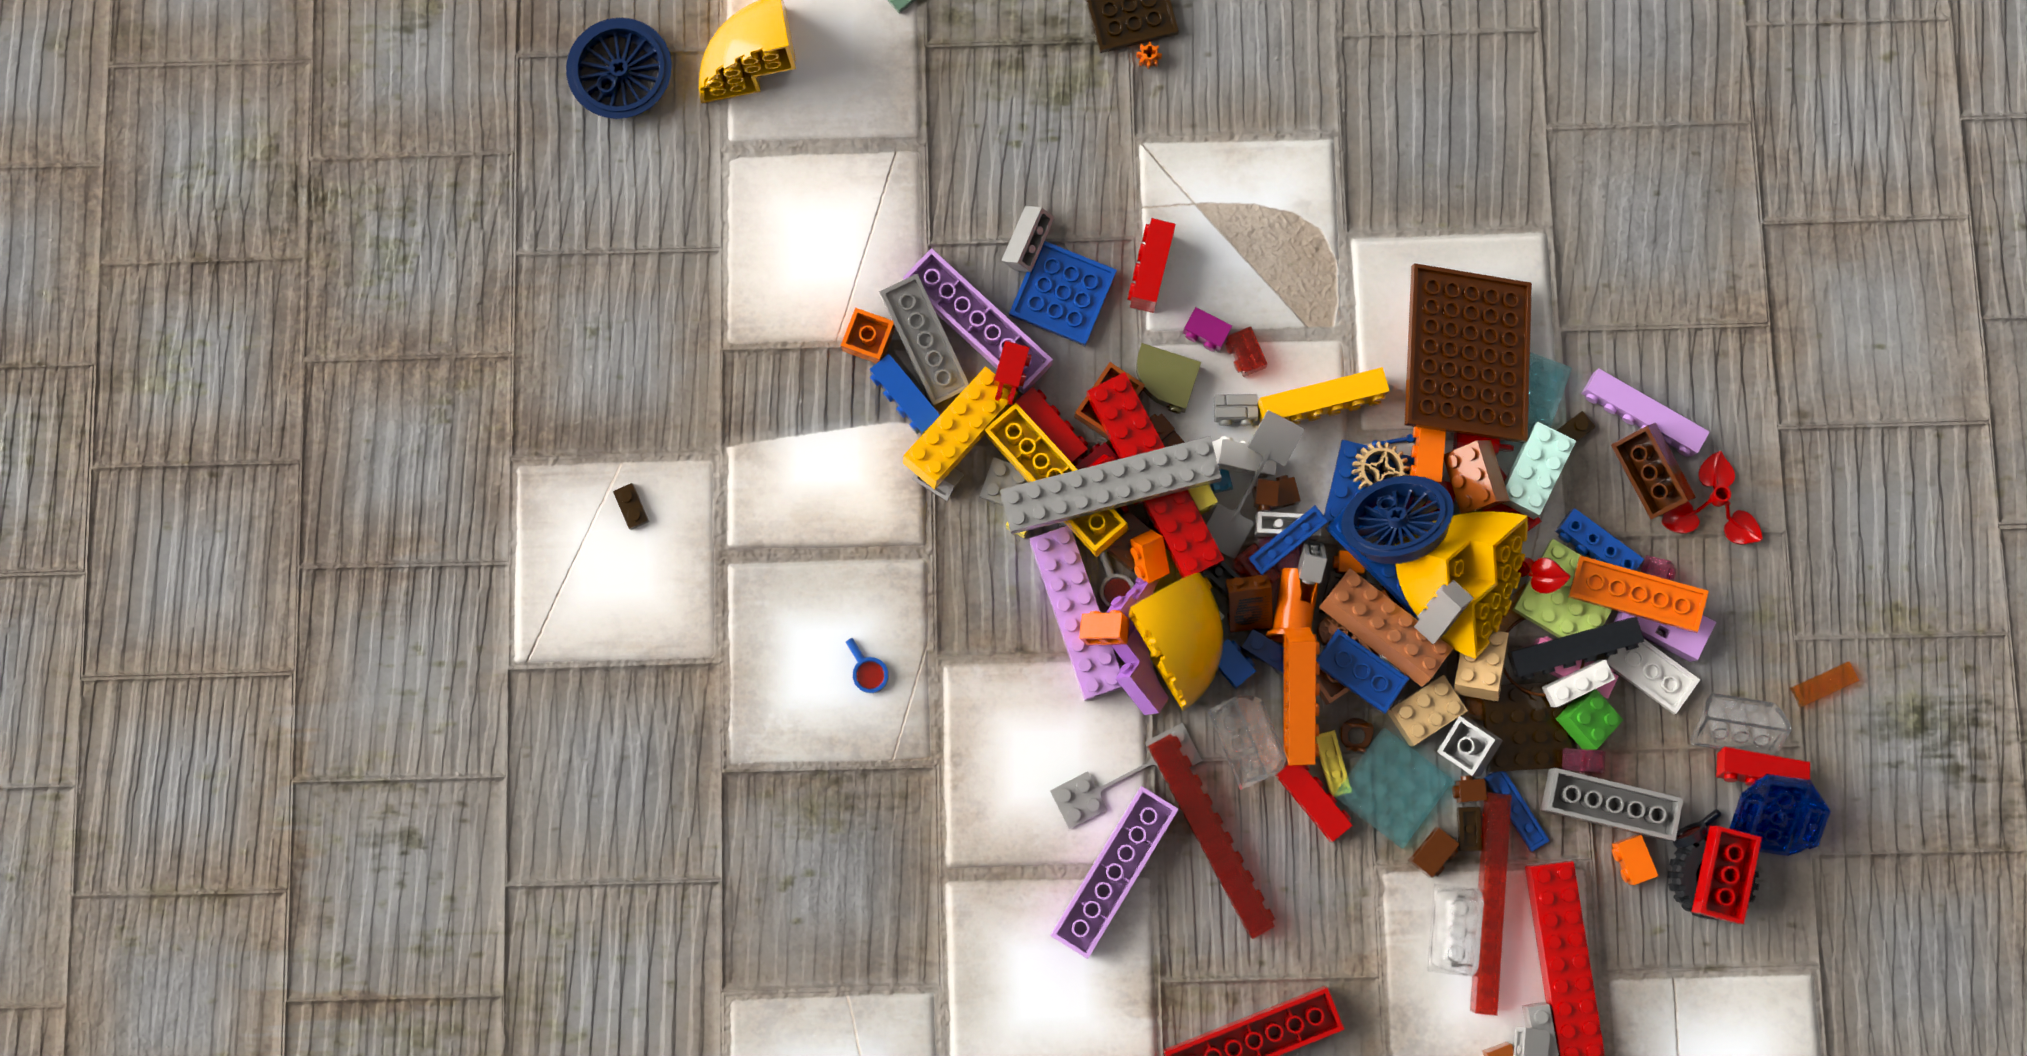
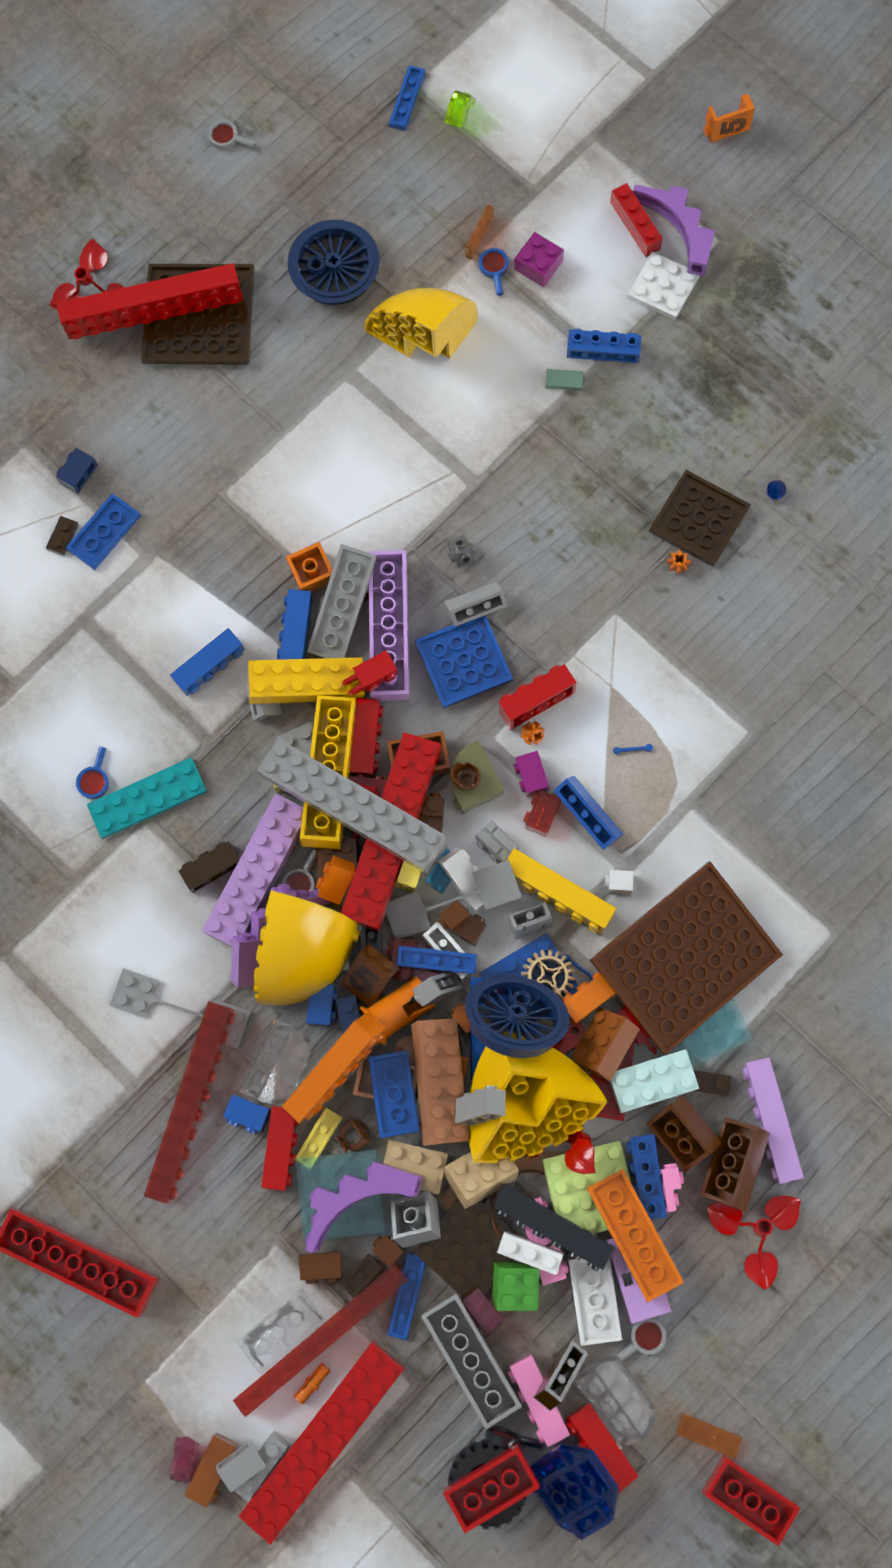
camera: 50 degrees right, 5 degrees down
lavender brick [1050,786,1178,959] -> none
brick [1079,610,1130,645] -> none
orange brick [1612,835,1658,885] -> none
clear pink bracket [1641,555,1676,581] -> none
none -> red plant [49,238,124,311]
none -> dark blue brick [55,448,98,494]
none -> red brick [57,263,244,340]
none -> blue tile [66,493,141,571]
none -> teal plate [87,757,207,839]
none -> dark brown plate [141,264,255,365]
none -> blue brick [170,628,245,696]
none -> dark brown brick [178,841,240,893]
none -> light grey piece [208,120,256,150]
none -> blue brick [223,1094,271,1134]
none -> orange pin [294,1363,331,1405]
none -> medium lavender arch [305,1161,423,1253]
none -> flat silver brick [447,534,476,568]
none -> reddish brown hair [451,762,481,791]
none -> light grey brick [508,901,552,940]
none -> bright pink brick [508,1354,570,1447]
none -> orange gear [520,721,545,745]
none -> dark brown brick [534,1340,588,1411]
none -> blue brick [553,776,624,850]
none -> white brick [605,870,633,894]
none -> blue hinge [613,744,653,754]
none -> piece [613,1318,666,1364]
none -> reddish brown brick [646,1094,722,1172]
none -> bright pink plate [660,1163,684,1212]
none -> red brick [702,1454,801,1547]

